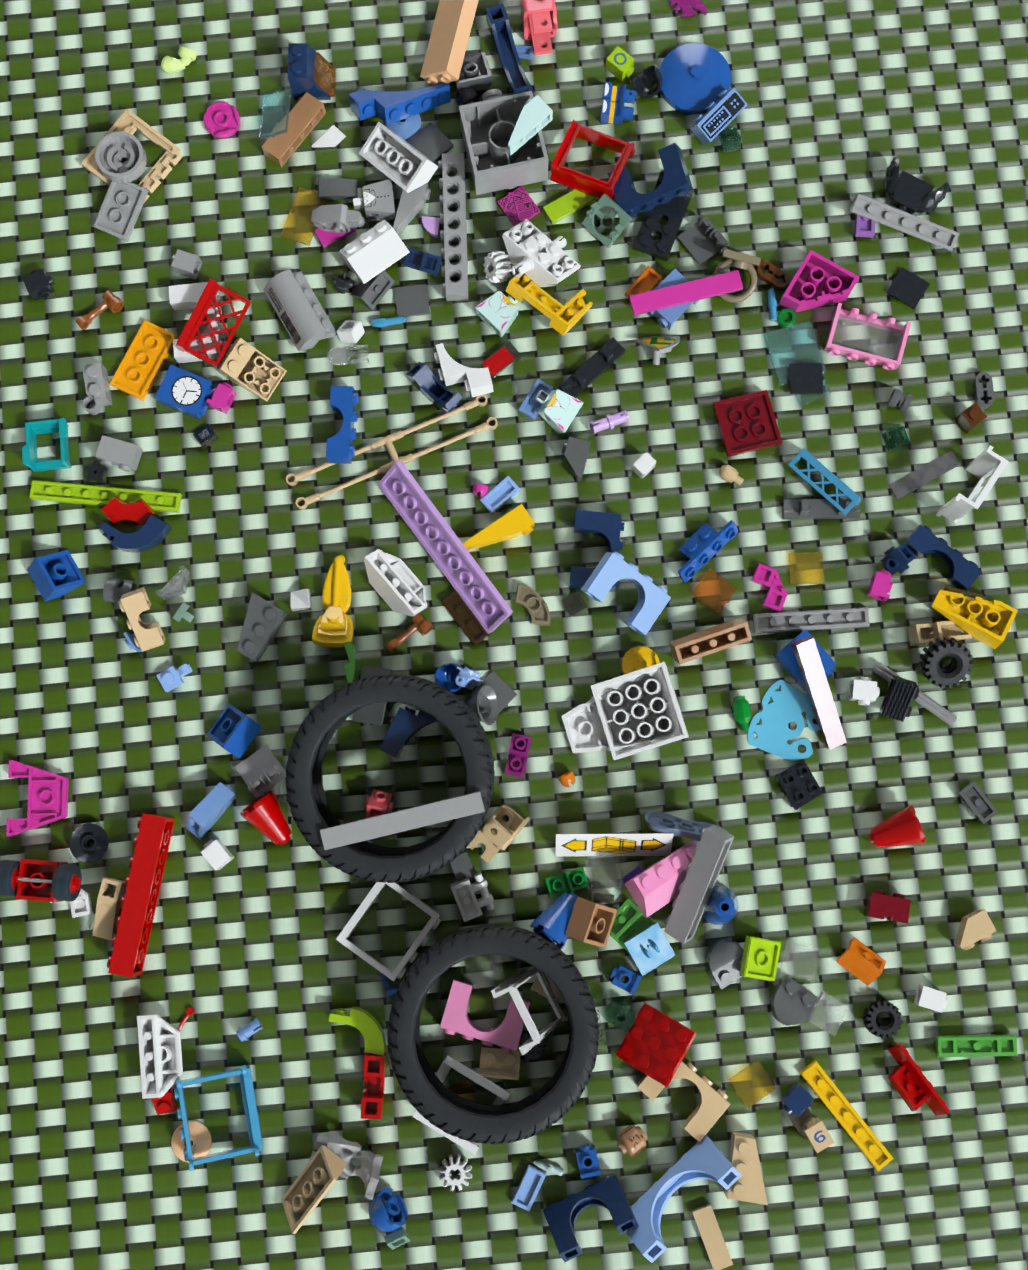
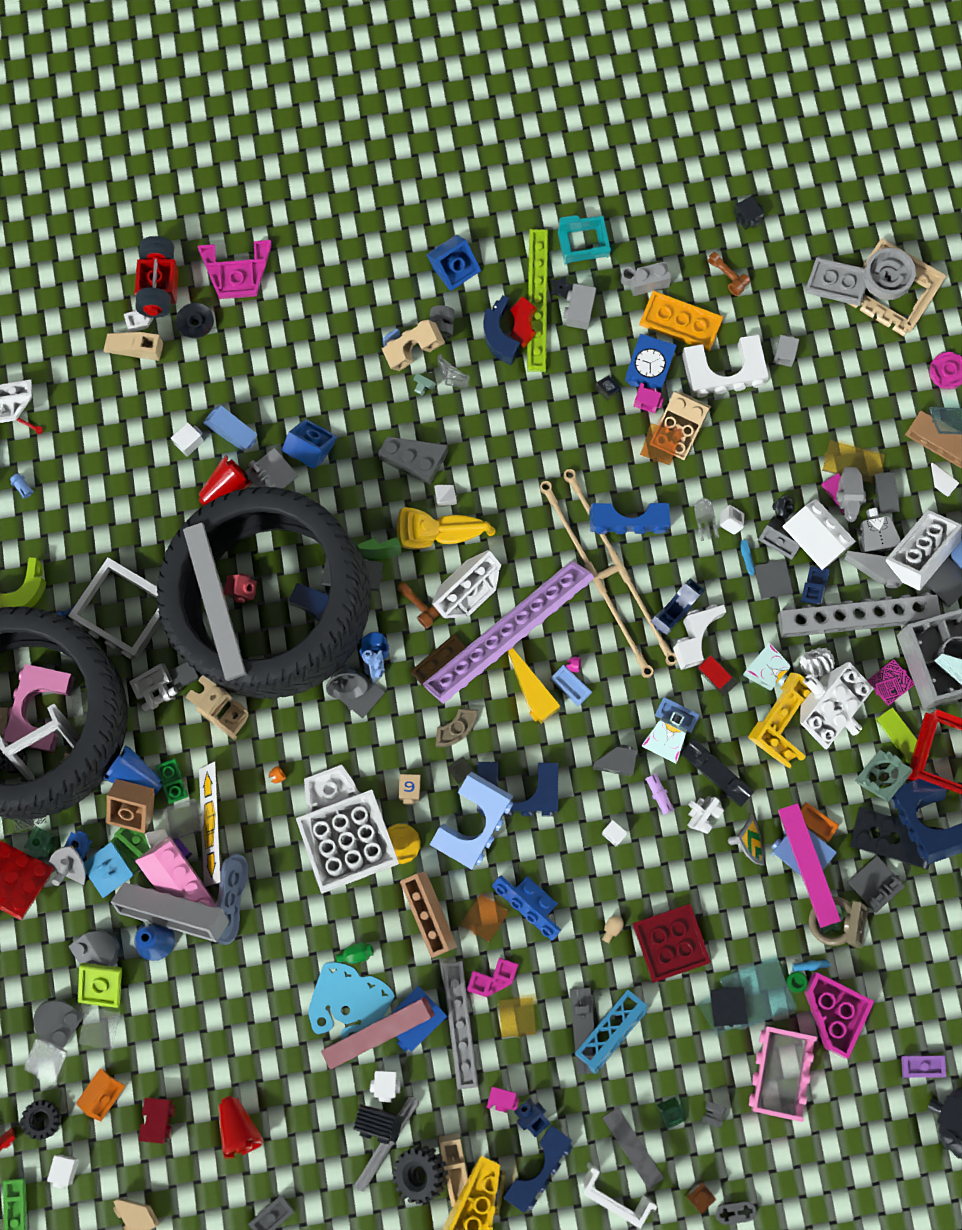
camera: 85 degrees right, 5 degrees down
red brick [107,813,175,978] -> none
light blue plate [156,664,193,693] -> none
red fence [176,278,251,368] -> none
light grey brick [263,269,337,351] -> none
lavender tile [422,216,440,238] -> none
magenta slope [504,734,532,778] -> none
clear smoke tile [593,893,615,904] -> none
reddish brown beam [756,261,789,290] -> none
black hinge [775,759,823,810] -> none
light grey tile [849,193,960,251] -> none
black piece [886,267,930,309] -> none
none -> light grey shield [49,846,86,886]
none -> white slope [145,829,168,849]
none -> tan brick [399,774,421,805]
none -> clear orange piece [640,423,681,465]
none -> white hips [687,796,724,834]

